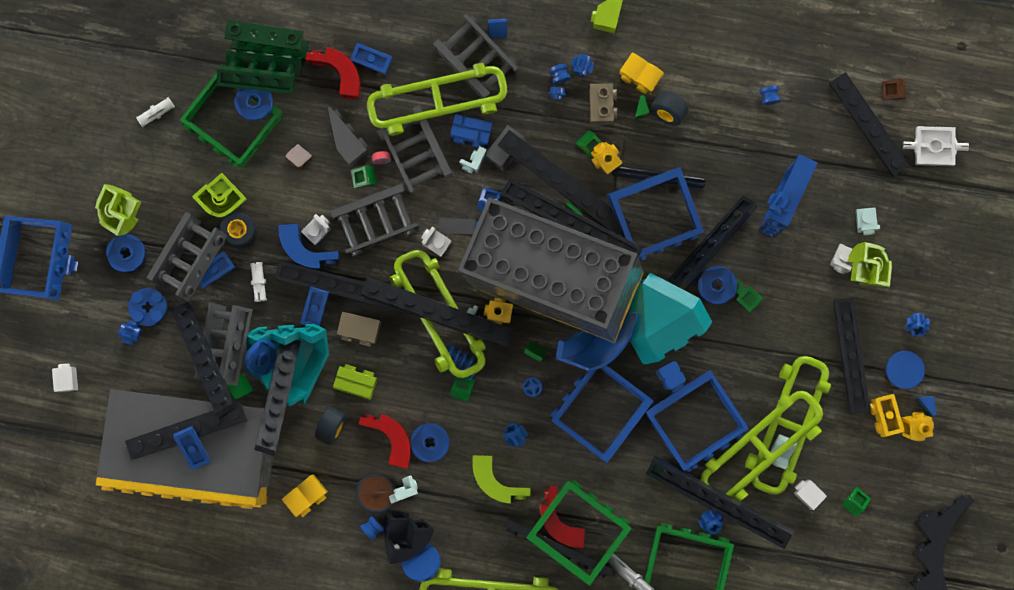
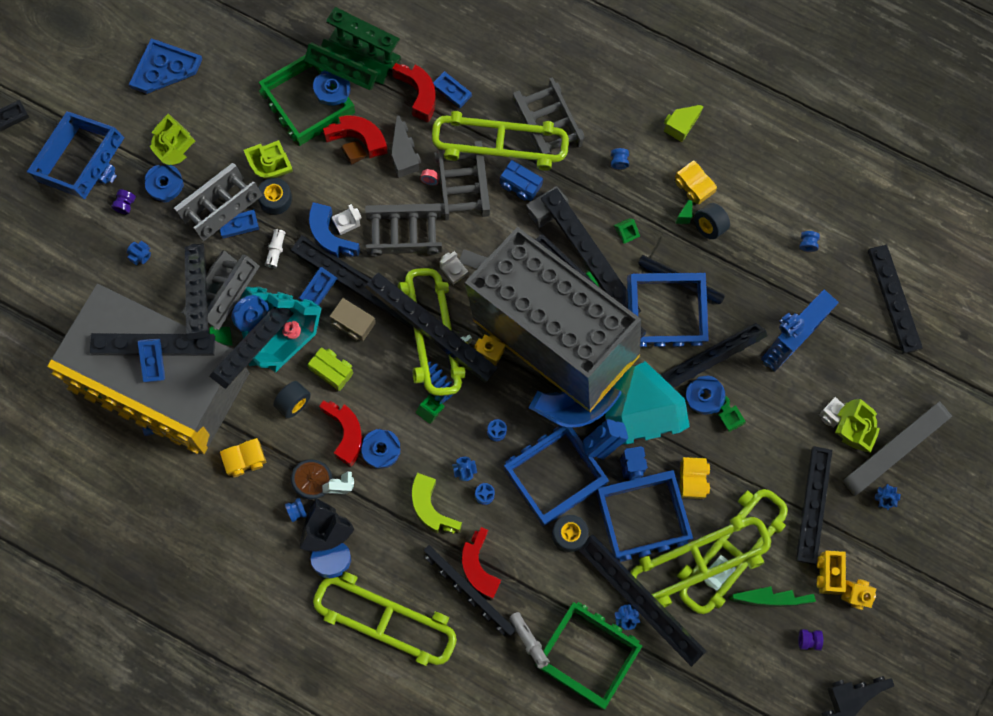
camera: 10 degrees right, 10 degrees down
white brick [52,364,78,393] -> none
blue plate [128,288,168,327] -> none
white pin [136,97,175,127] -> none
green slope [351,165,377,189] -> none
light aqua bracket [460,146,487,174] -> none
blue slope [488,18,508,38] -> none
green slope [524,341,547,362] -> none
green window [526,480,632,586] -> none
blue plate [548,87,566,100] -> none
blue gear [570,54,595,77] -> none
dark tan brick [589,83,617,125] -> none
yellow brick [591,142,622,174] -> none
white brick [794,480,827,510] -> none
green slope [842,487,871,517] -> none
light aqua bracket [855,208,880,235] -> none
reddish brown slope [882,78,906,101] -> none
blue tile [885,351,925,389] -> none
white plate [902,126,969,166] -> none
blue slope [915,396,937,416] -> none
none -> dark purple wheel [111,189,136,215]
none -> blue plate [129,38,203,94]
none -> coral plate [282,321,301,339]
none -> red arch [323,115,388,158]
none -> blue wheel [475,483,495,505]
none -> black wheel [552,515,588,552]
none -> blue brick [583,419,628,459]
none -> yellow brick [680,457,710,499]
none -> green slope [729,586,816,607]
none -> dark purple wheel [798,629,823,651]
none -> dark grey beam [842,401,953,497]

